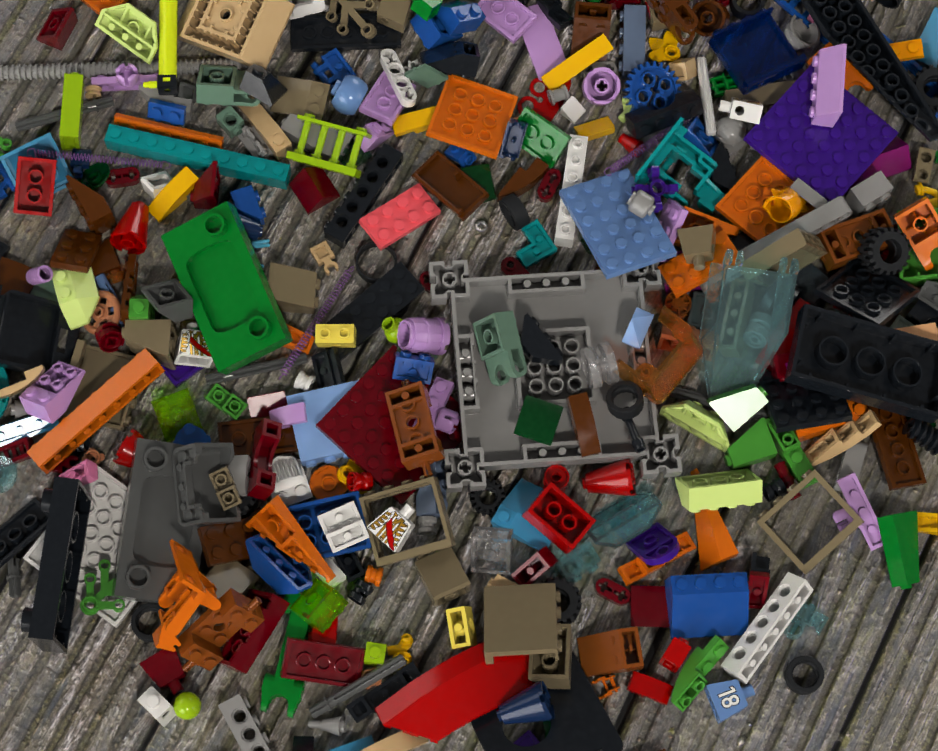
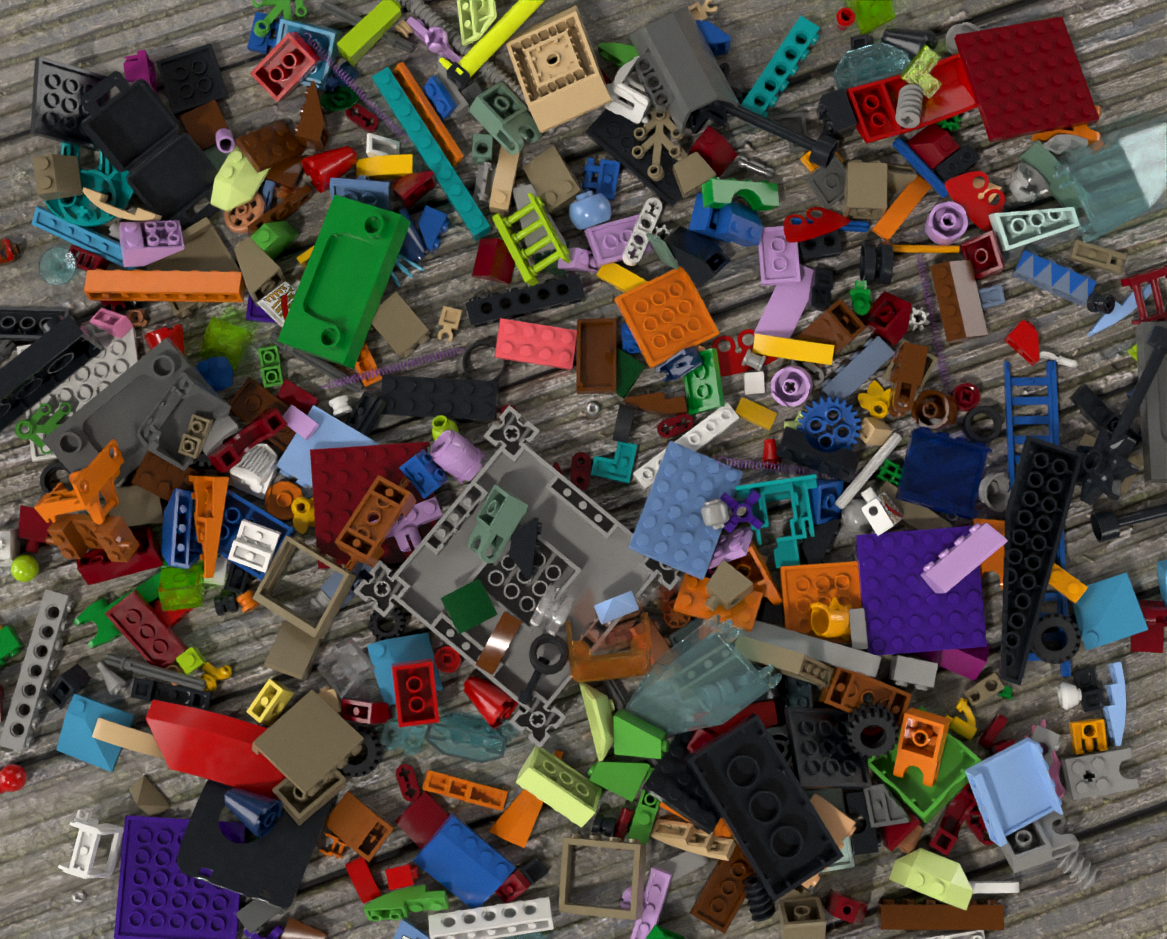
camera: 50 degrees right, 10 degrees up
dark red wheel [95,322,125,353] -> none
dark grey slope [141,278,193,322] -> none
black slope [239,64,288,107] -> none
light yellow brick [315,324,356,348] -> none
red wheel [346,472,373,491] -> none
torso [367,503,416,552] -> none
dark purple tile [625,522,680,566] -> none
none -> medium blue plate [330,175,391,211]

